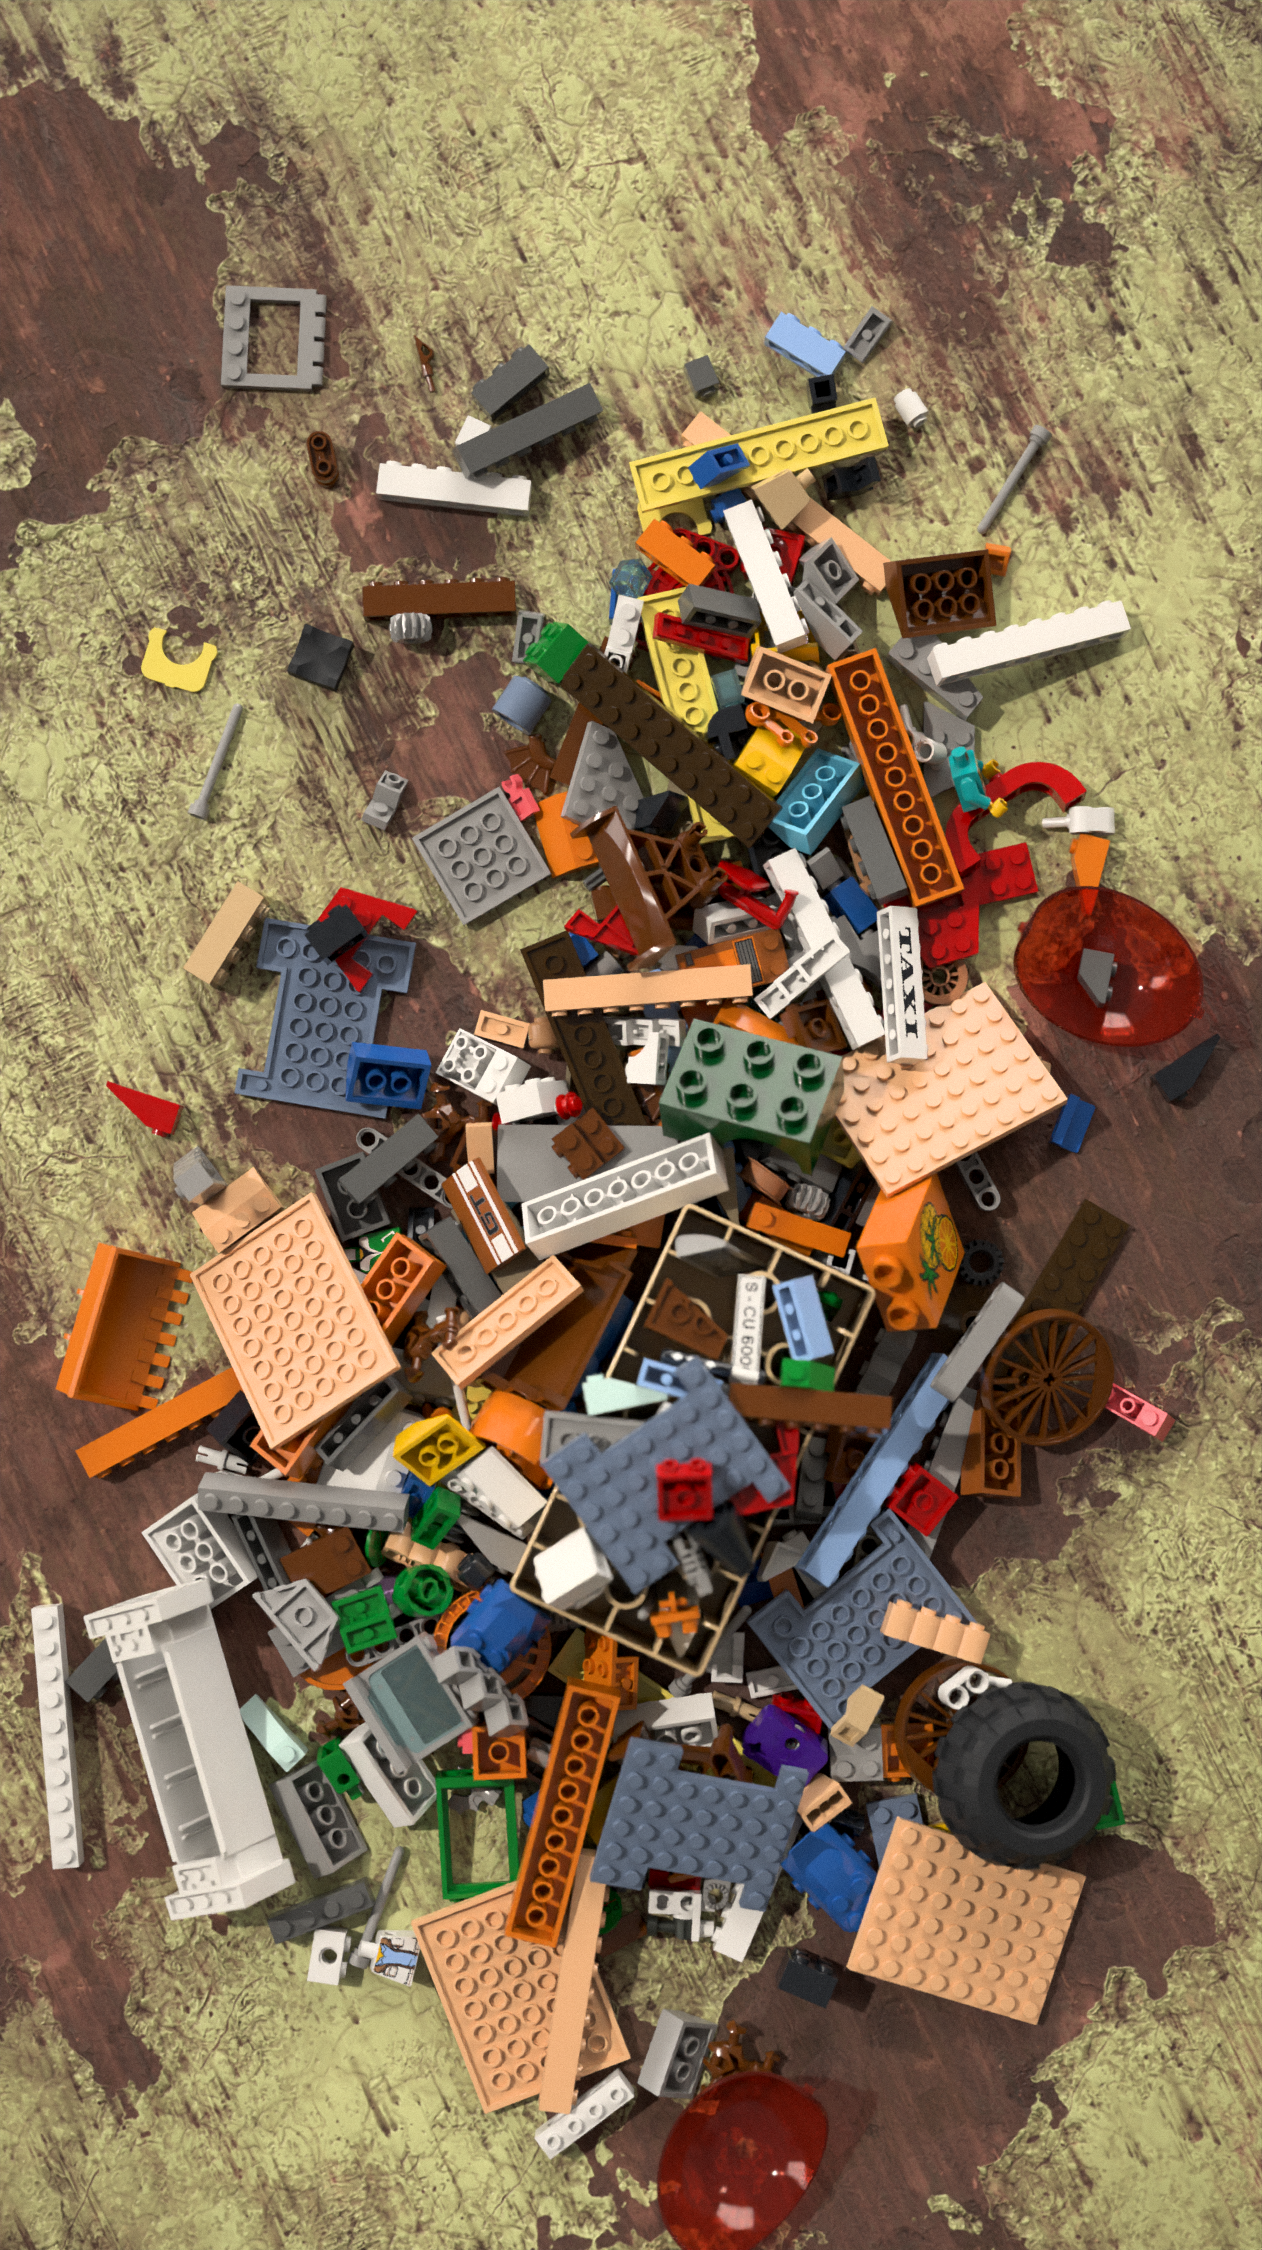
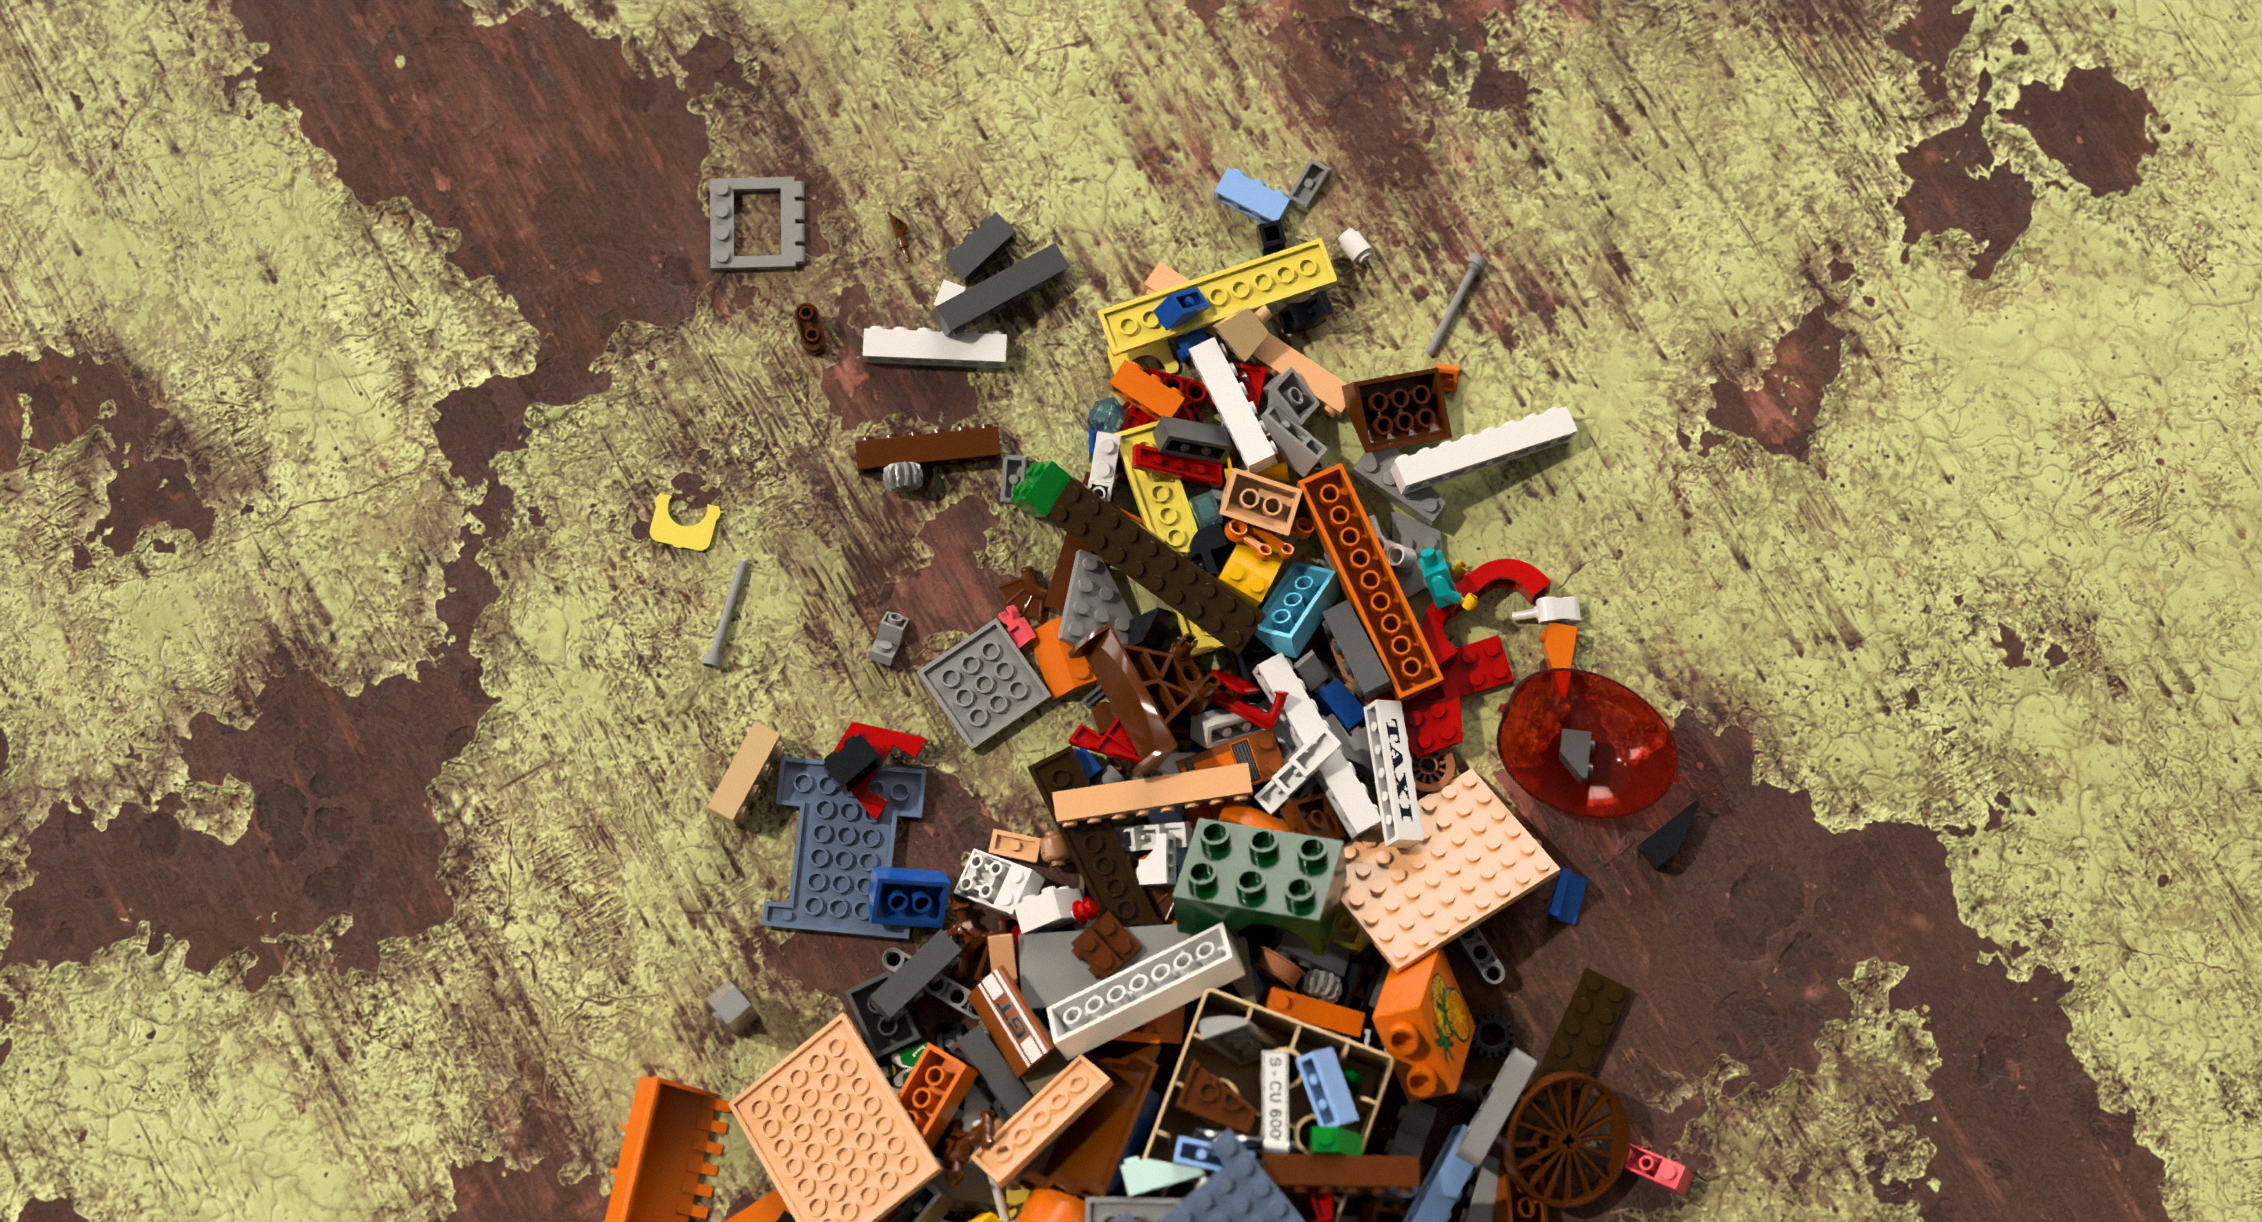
camera: 10 degrees left, 10 degrees down
red slope [106,1081,184,1138] -> none
light nougat slope [192,1167,284,1253] -> none
black brick [287,624,354,692] -> none
sand blue piece [492,676,552,735] -> none
dark grey brick [684,355,719,399] -> none

